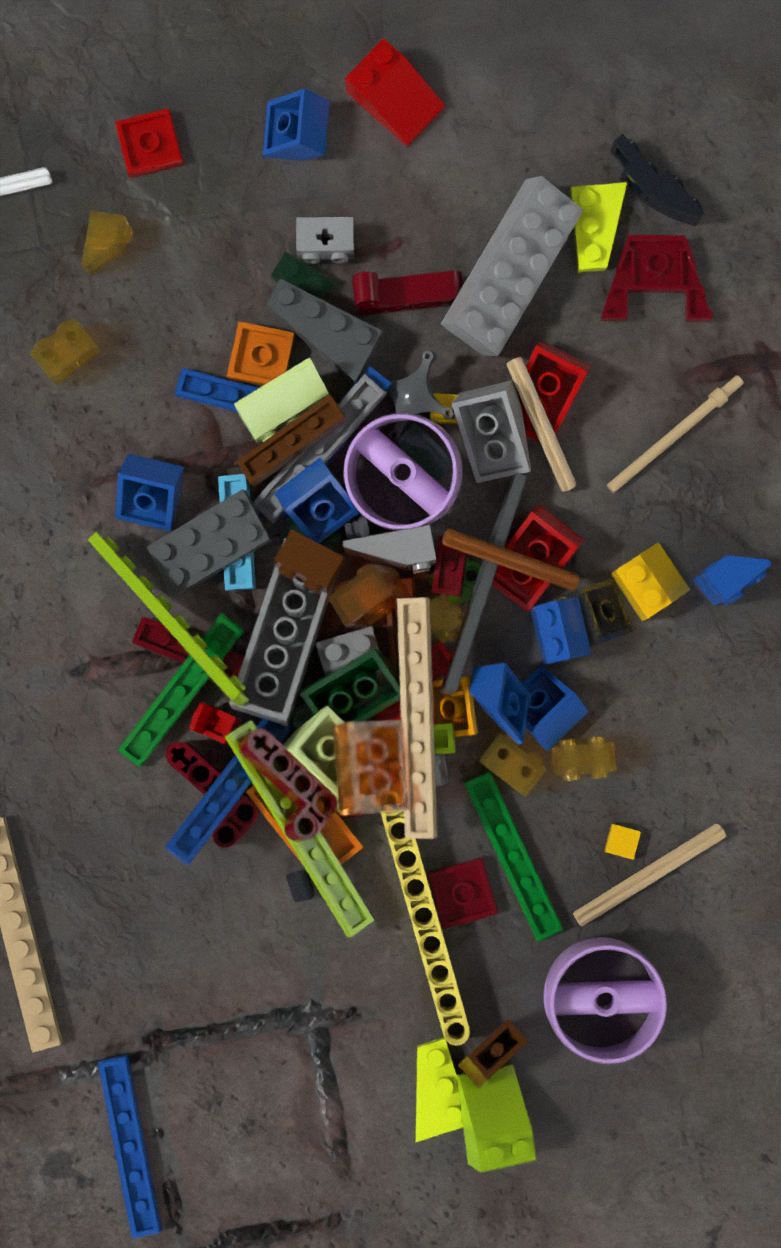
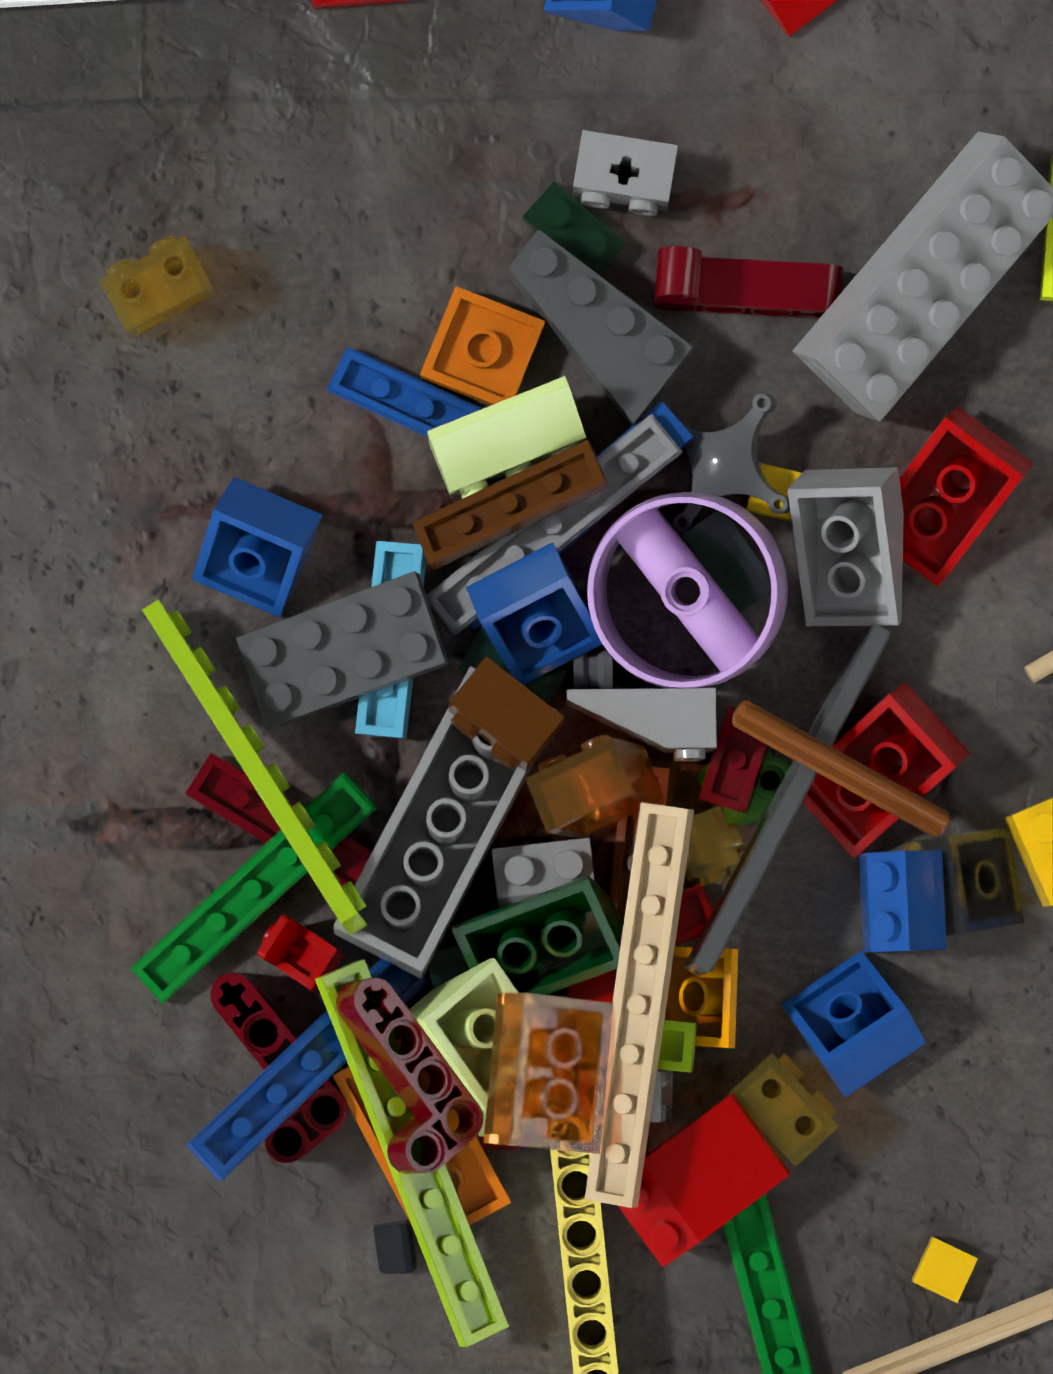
camera: 10 degrees right, 0 degrees up
clear yellow slope [81,210,132,275] -> none
dark red tile [427,857,499,930] -> none
blue slope [469,663,530,744] -> none
tan axle [507,357,576,492] -> none
clear yellow brick [552,736,617,781] -> none
none -> red slope [618,1093,792,1267]

